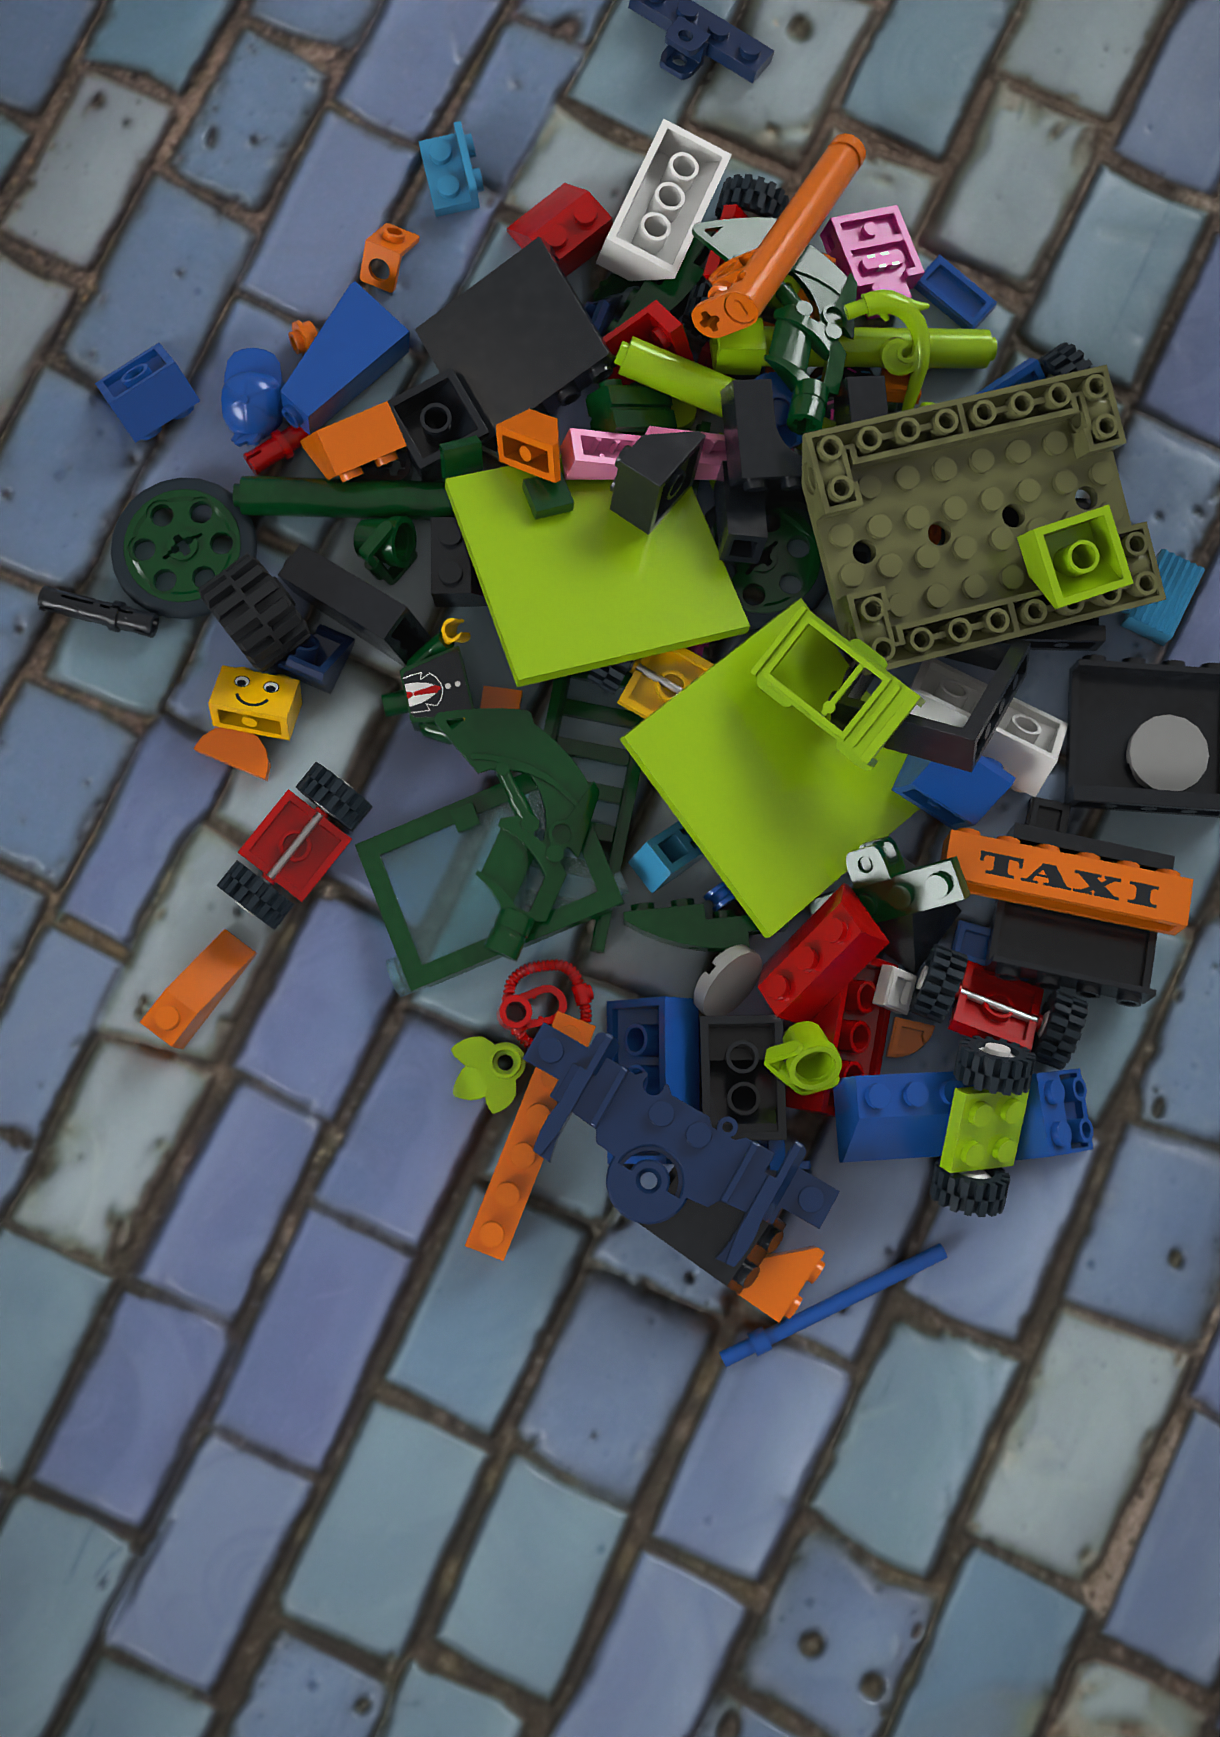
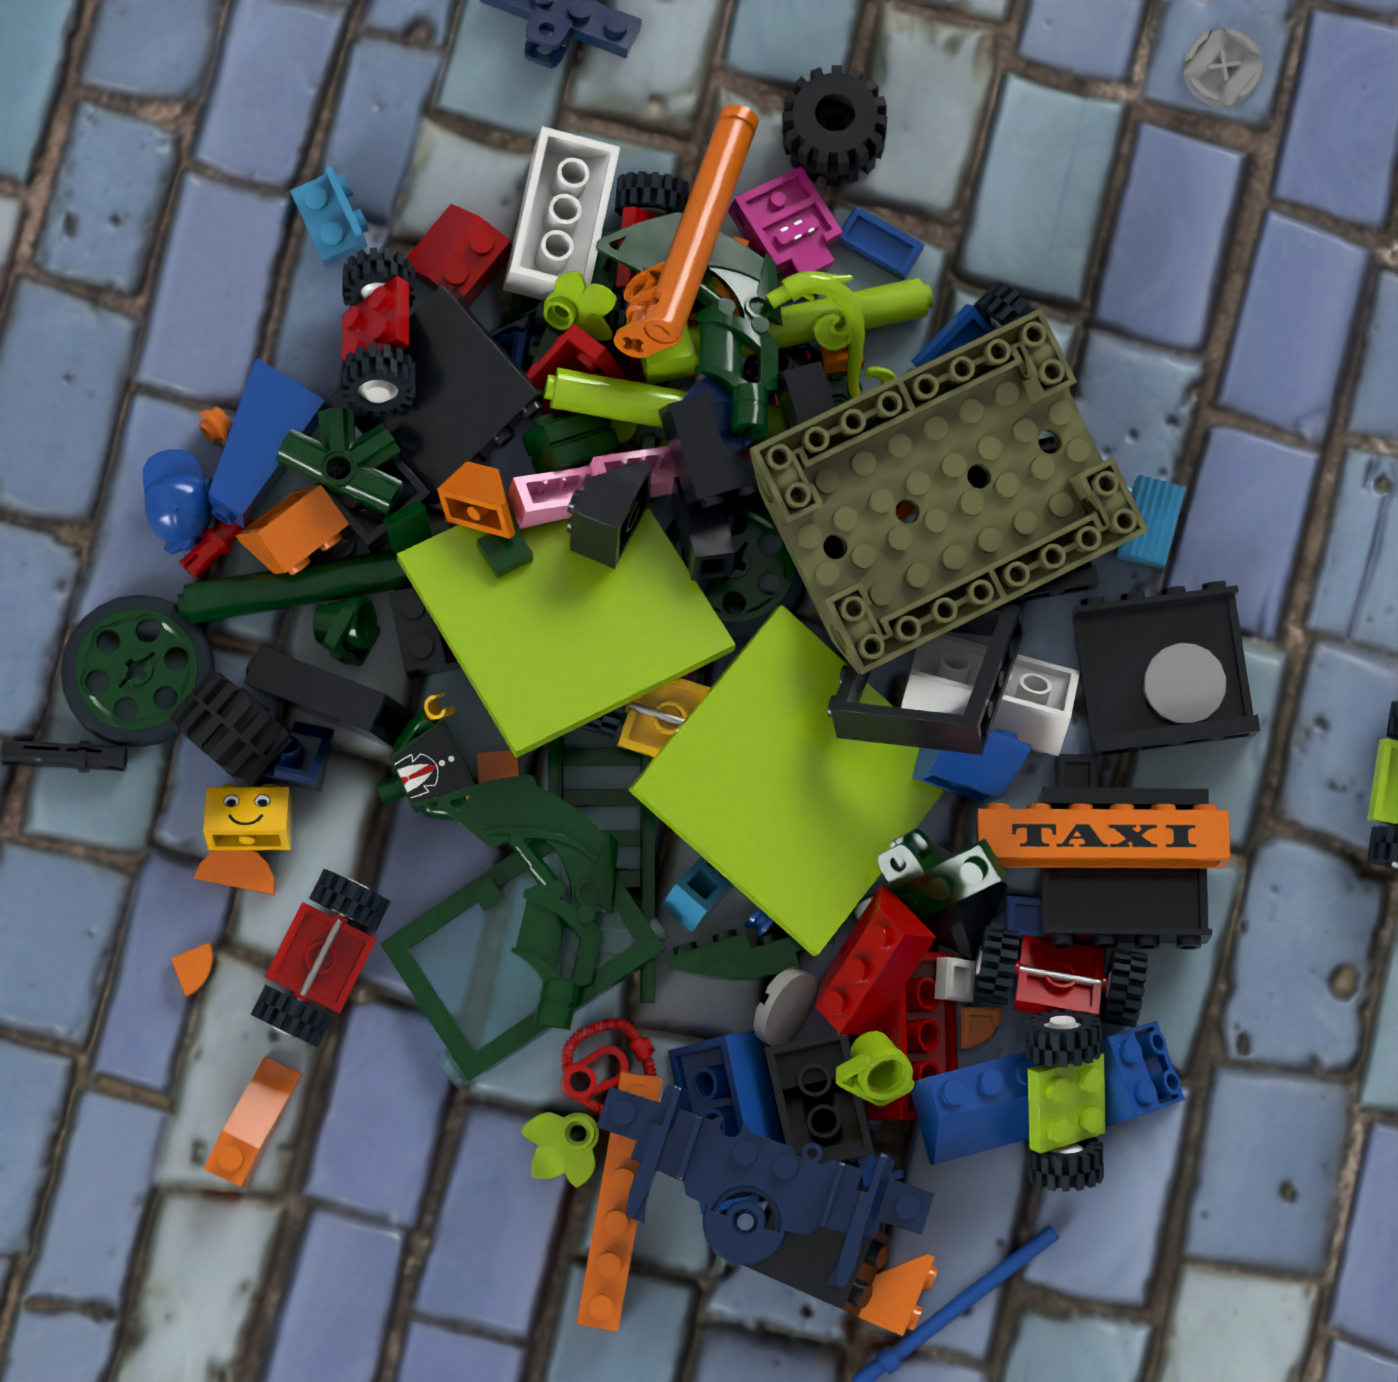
camera: 10 degrees left, 0 degrees up
blue slope [95,343,200,443] -> none
orange bracket [359,223,420,293] -> none
lime piece [750,605,926,771] -> none
lime slope [1017,505,1134,609] -> none
none -> orange tile [171,943,214,997]
none -> dark green piece [276,407,403,515]
none -> plate [341,247,415,417]
none -> lime plate [543,271,617,341]
none -> black wheel [782,65,888,186]

